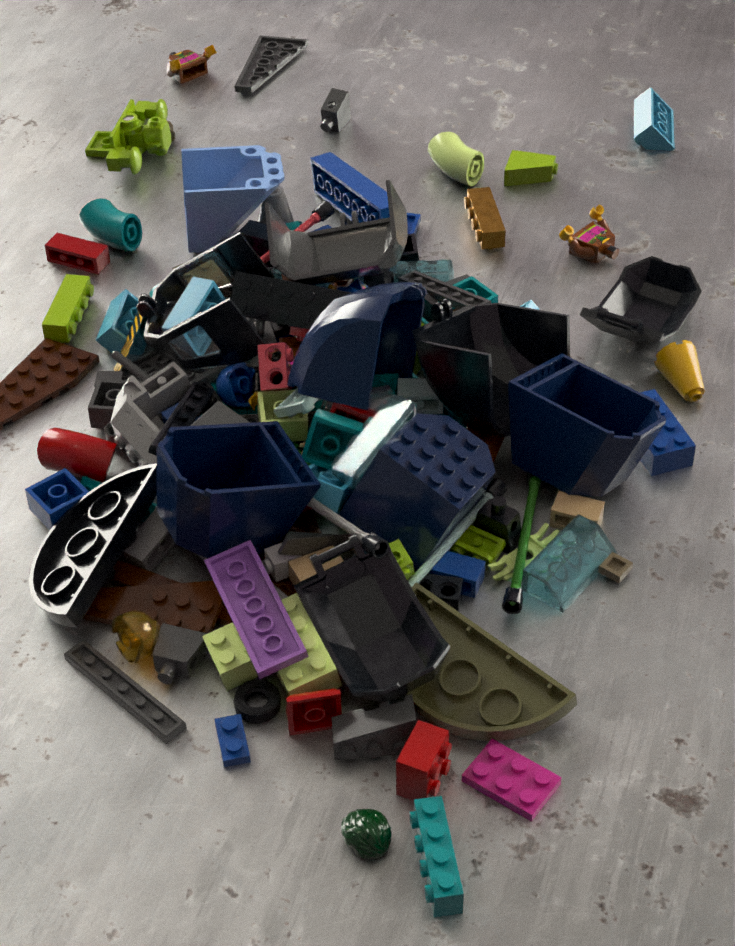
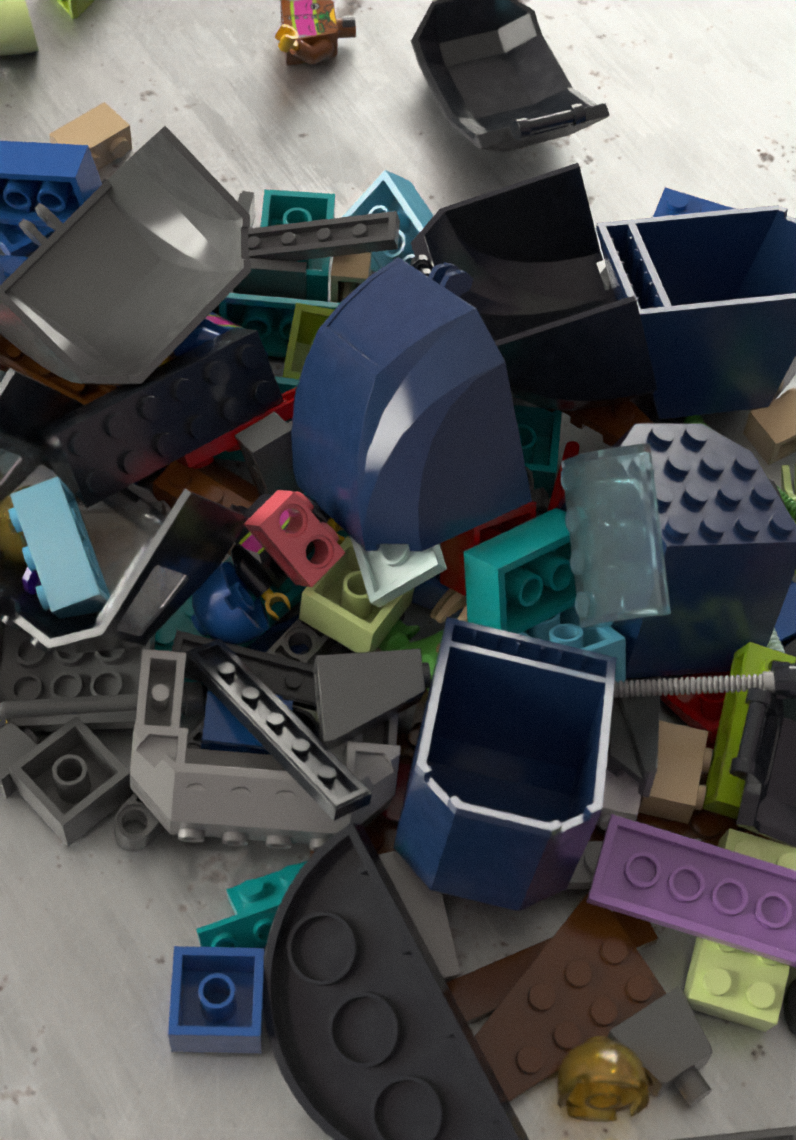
camera: 55 degrees left, 15 degrees up
red brick [37,428,117,483] -> none
pearl gold brick [464,187,506,249] -> none
yellow cone [654,340,705,402] -> none
none -> tan brick [49,102,133,171]

